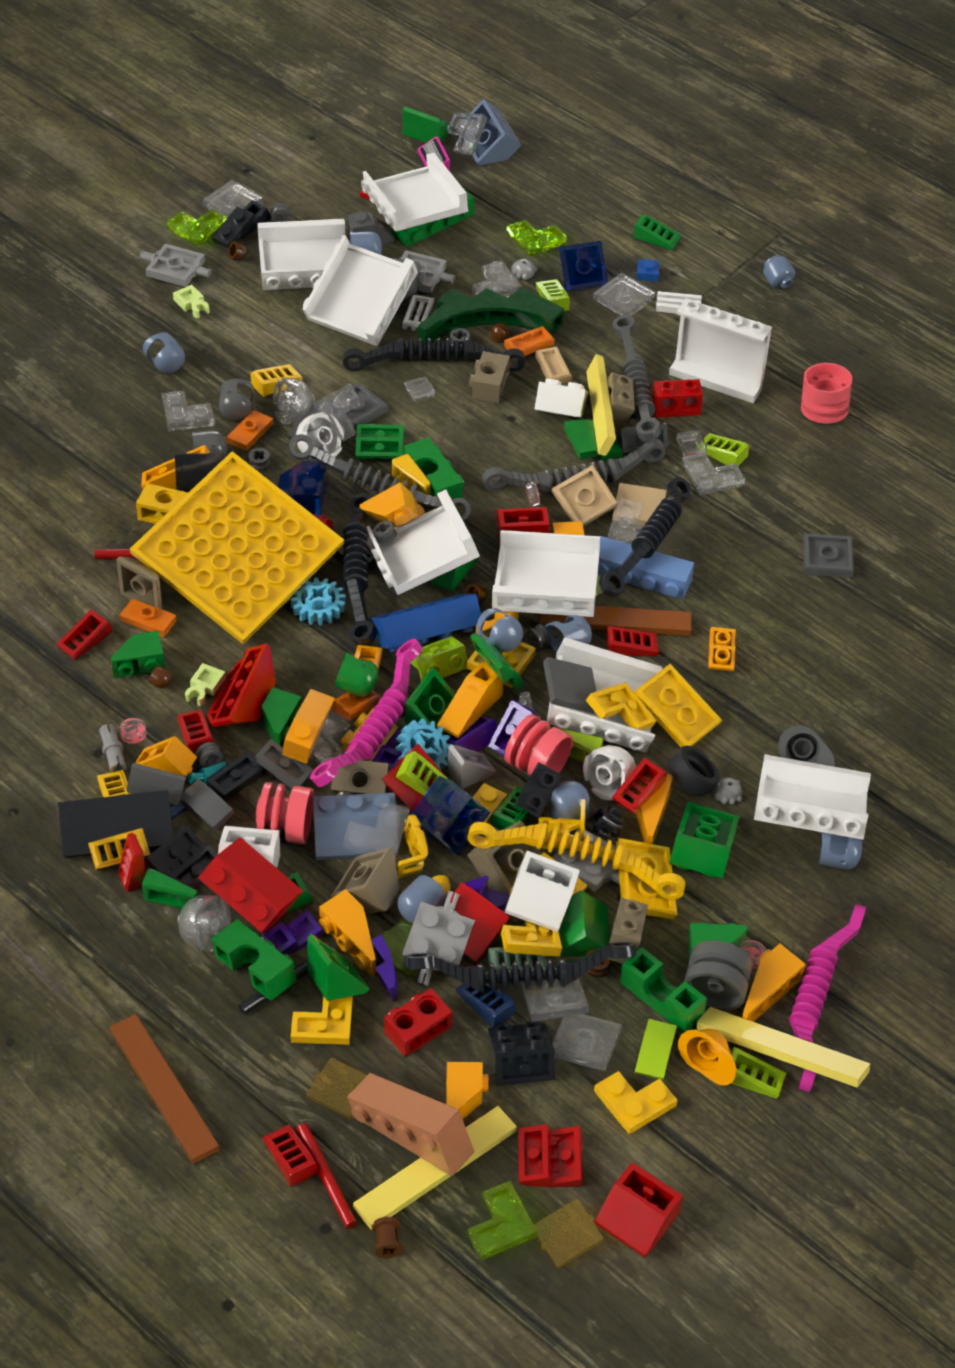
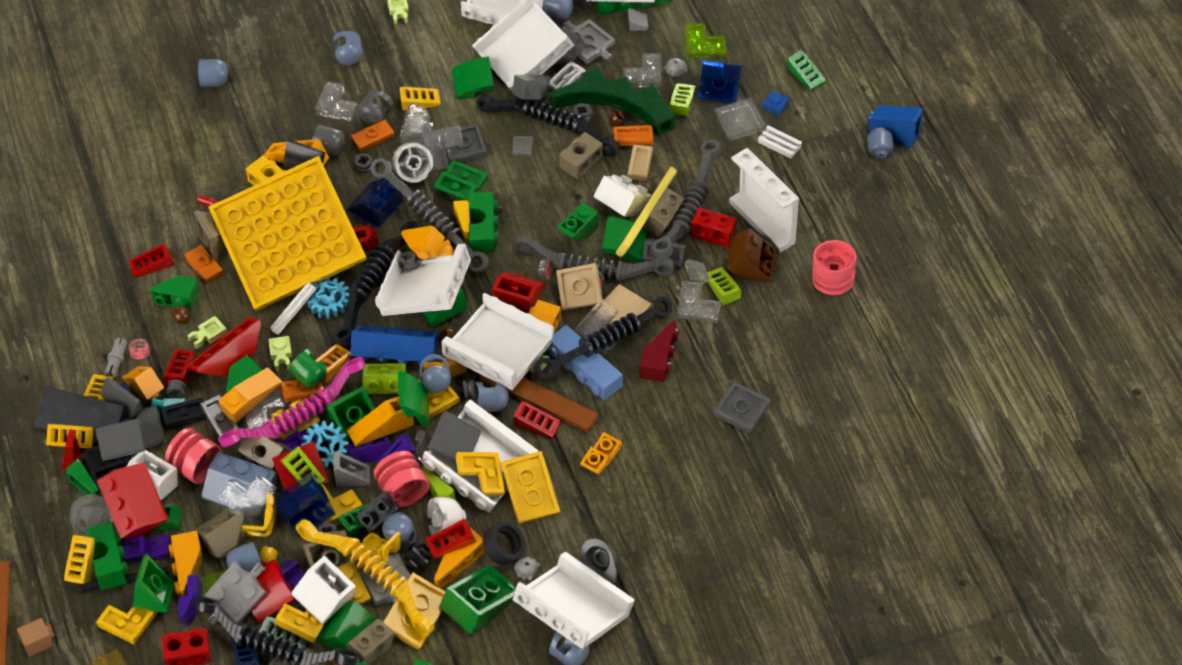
camera: 30 degrees right, 5 degrees up
none -> medium nougat brick [17,618,55,657]
none -> yellow slope [64,535,95,584]
none -> dark grey slope [95,419,145,461]
none -> sand blue helmet [198,59,228,87]
none -> yellowish green plate [269,336,292,371]
none -> white axle [270,283,316,335]
none -> green slope [452,56,494,100]
none -> dark grey slope [512,75,550,99]
none -> green slope [557,203,599,239]
none -> light grey slope [628,9,648,31]
none -> dark red slope [639,320,679,382]
none -> reddish brown slope [727,228,777,282]
none -> blue slope [868,105,923,148]

